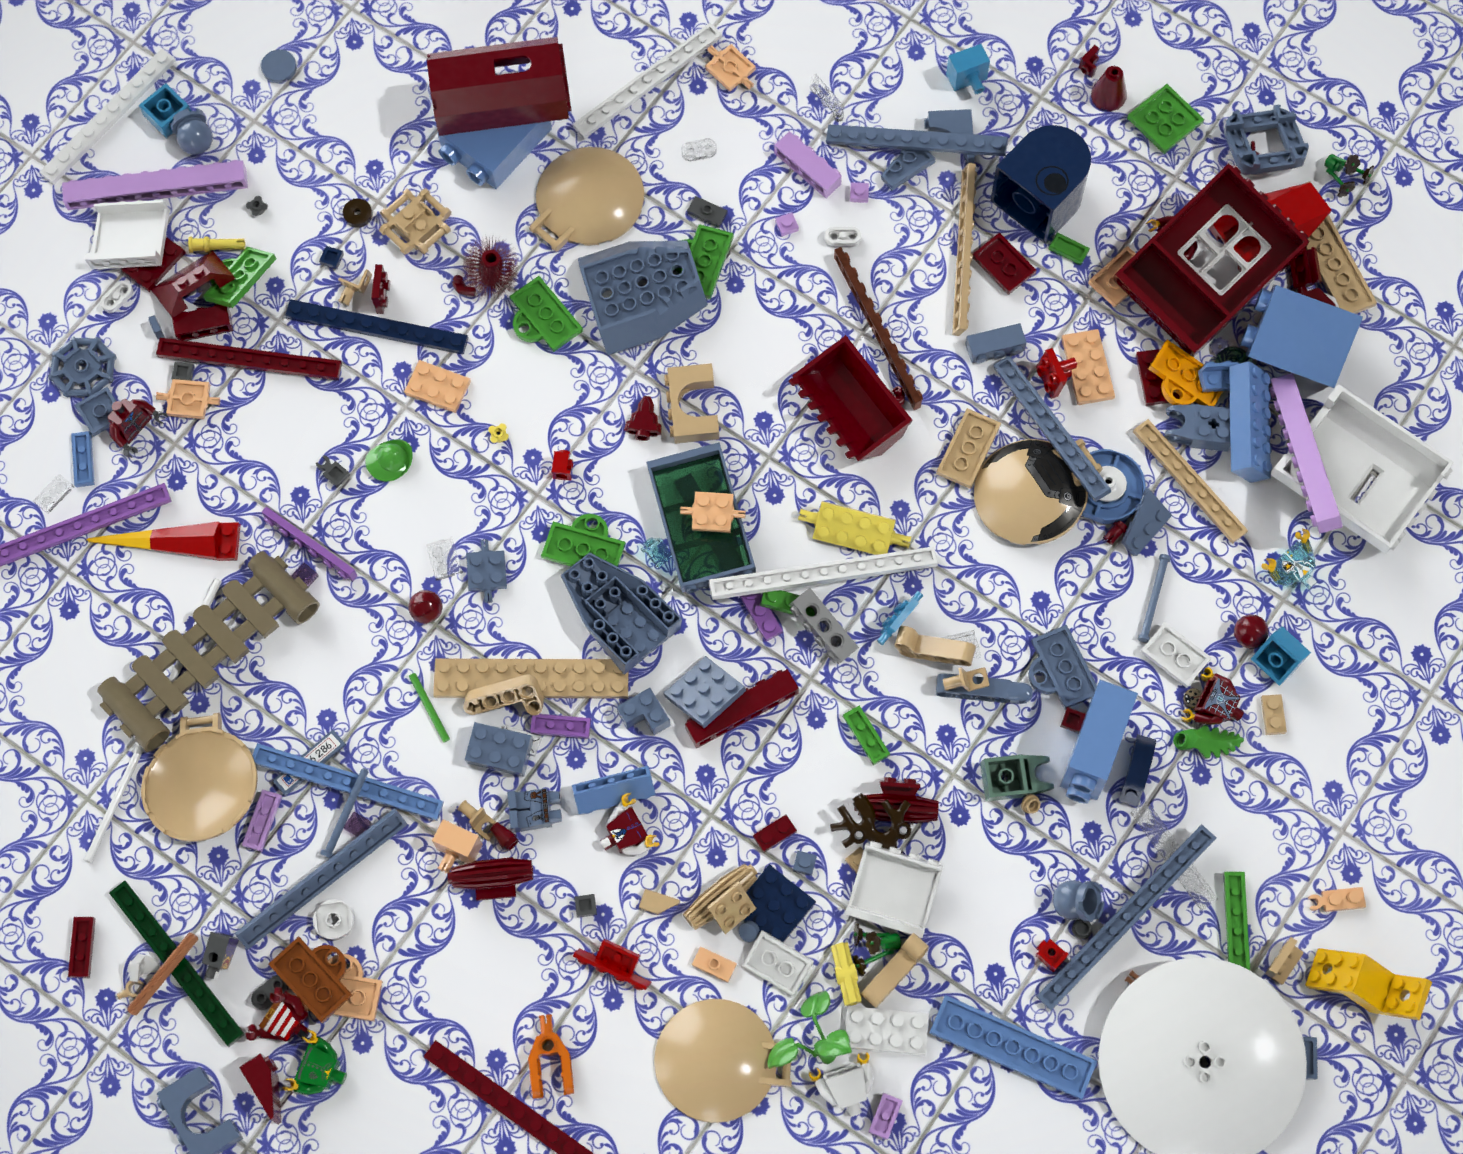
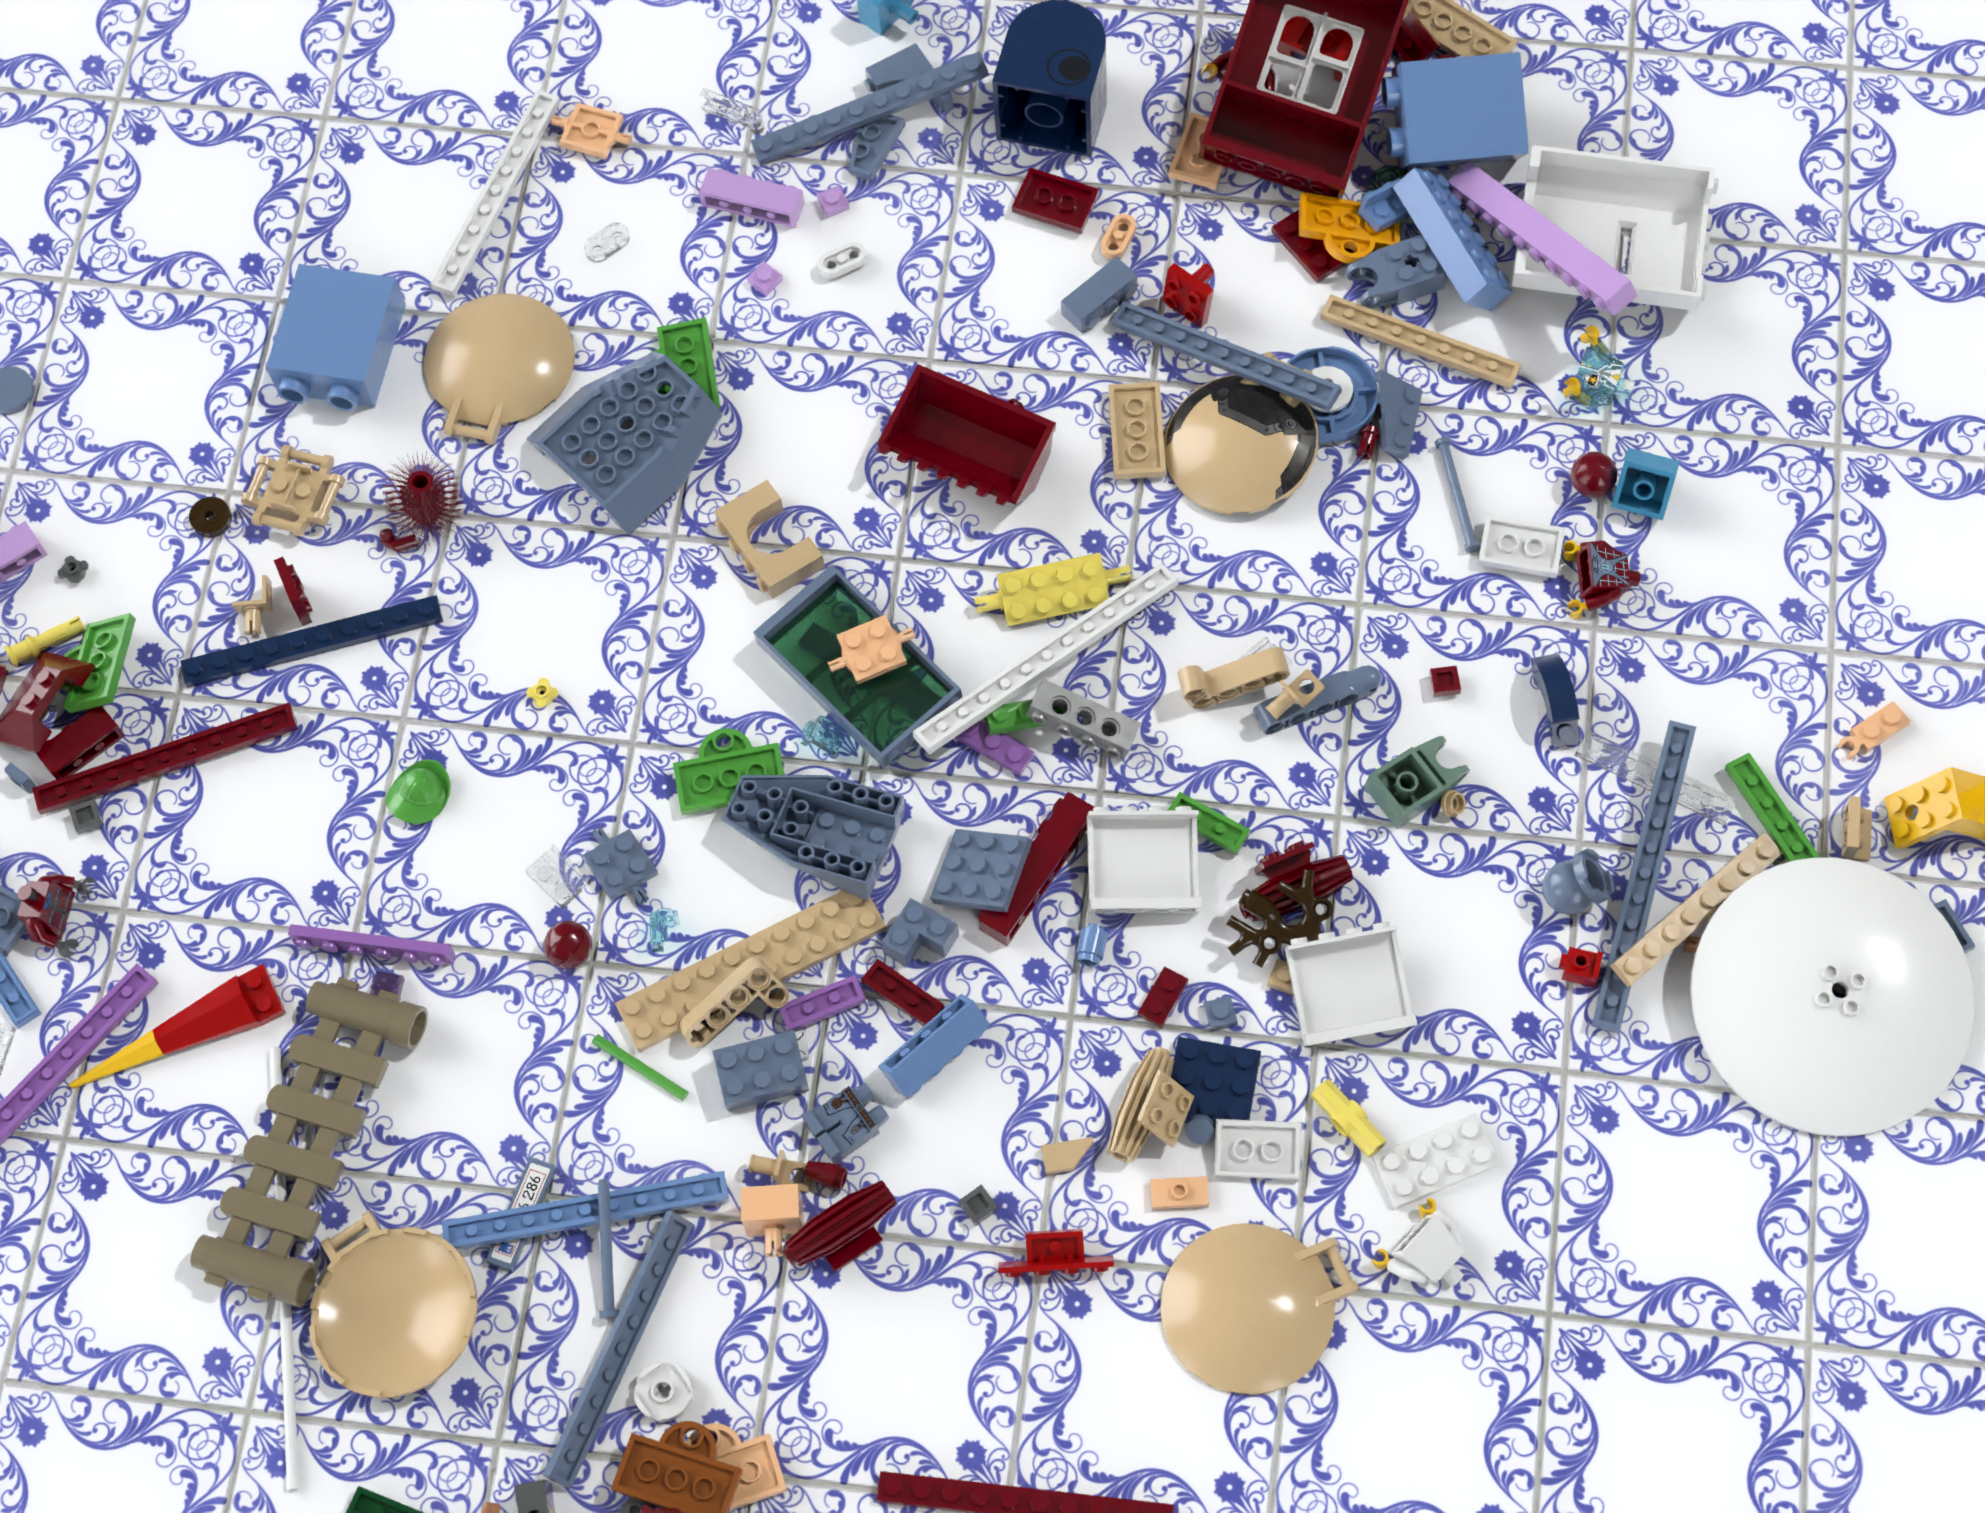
camera: 25 degrees left, 5 degrees down
light nougat plate [156,379,220,419] -> none
lavender plate [242,789,282,852] -> none
dark grey plate [315,455,350,488] -> none
dark blue plate [319,246,344,269] -> none
clear purple plate [343,812,371,837] -> none
light nougat plate [404,360,471,413] -> none
dark red panel [427,37,572,136] -> none
bright green plate [510,276,583,352] -> none
orange piece [528,1014,574,1099] -> none
red brick [551,450,573,481] -> none
torso [600,793,659,855] -> none
dark red rock [624,396,662,441] -> none
dark grey plate [687,196,728,228] -> none
bright green plant [767,991,852,1069] -> none
copper plate [834,247,923,411] -> none
plant [852,923,901,977] -> none
tan beam [861,933,929,1008] -> none
lavender plate [869,1093,903,1140] -> none
dark azure plate [877,591,923,645] -> none
medium blue plate [929,995,1097,1100] -> none
tan plate [952,163,977,336] -> none
sand blue plate [1028,625,1097,710] -> none
bright green tile [1048,232,1090,265] -> none
medium blue brick [1060,680,1138,804] -> none
light nougat plate [1061,329,1115,405] -> none
dark grey plate [1072,919,1092,939] -> none
bright green plant [1173,725,1244,758] -> none
dark tan tile [1183,688,1202,709] -> none
tan plate [1261,694,1287,735] -> none
none -> clear light blue bracket [650,908,680,952]
none -> dark red plate [861,959,944,1026]
none -> medium blue brick [1076,924,1108,967]
none -> white panel [1087,806,1202,914]
none -> light nougat plate [1101,214,1136,260]
none -> tan plate [1610,832,1783,987]

